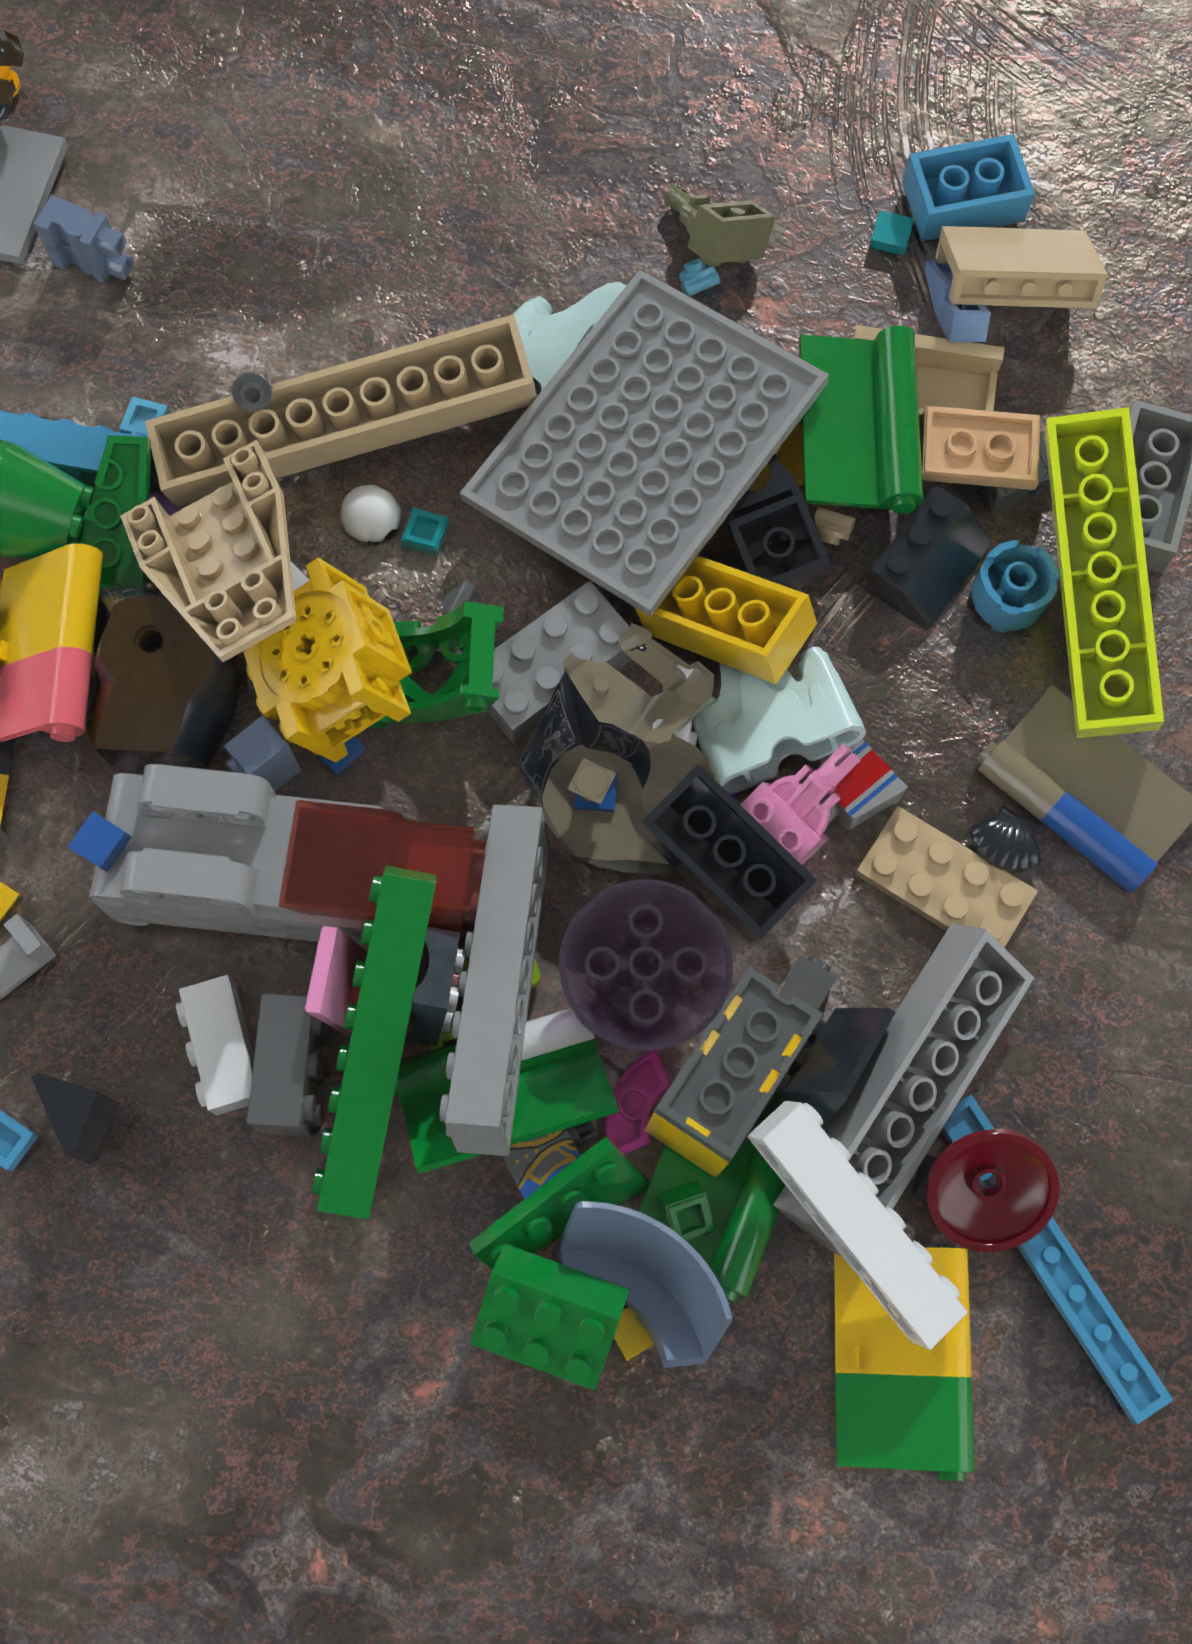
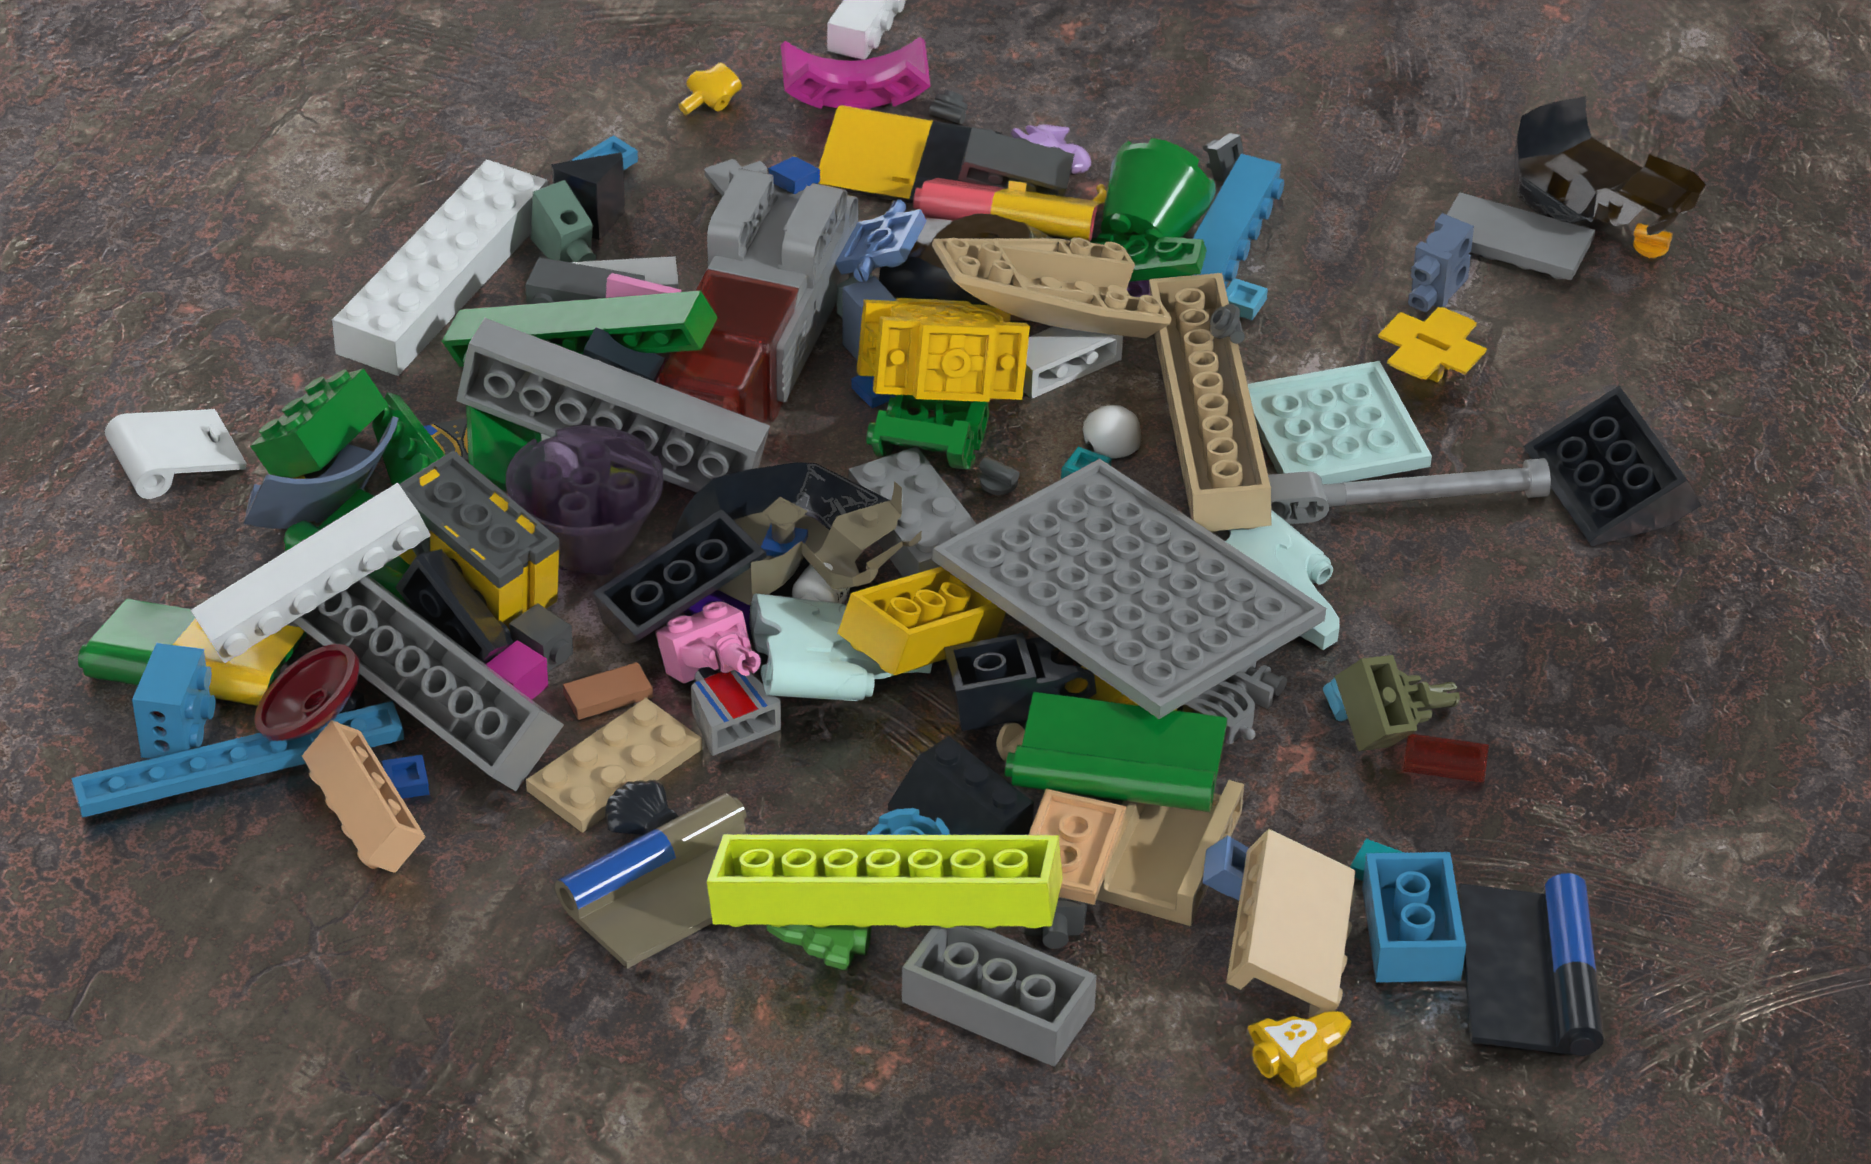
camera: 100 degrees right, 30 degrees down
none -> white door [105,409,247,499]
none -> dark azure piece [132,643,216,759]
none -> light nougat brick [302,720,425,873]
none -> white brick [332,159,548,376]
none -> blue tile [382,755,429,799]
none -> dark pink brick [485,640,548,700]
none -> sand green torso [530,180,596,262]
none -> nougat tile [563,662,653,720]
none -> medium blue plate [835,200,926,282]
none -> light aqua plate [1247,361,1432,484]
none -> yellow rock [1248,1011,1351,1088]
none -> flat silver piece [1268,458,1551,524]
none -> yellow piece [1378,307,1487,382]
none -> clear red tile [1403,734,1489,783]
none -> black door [1458,873,1604,1056]
none -> black slope [1523,385,1702,546]

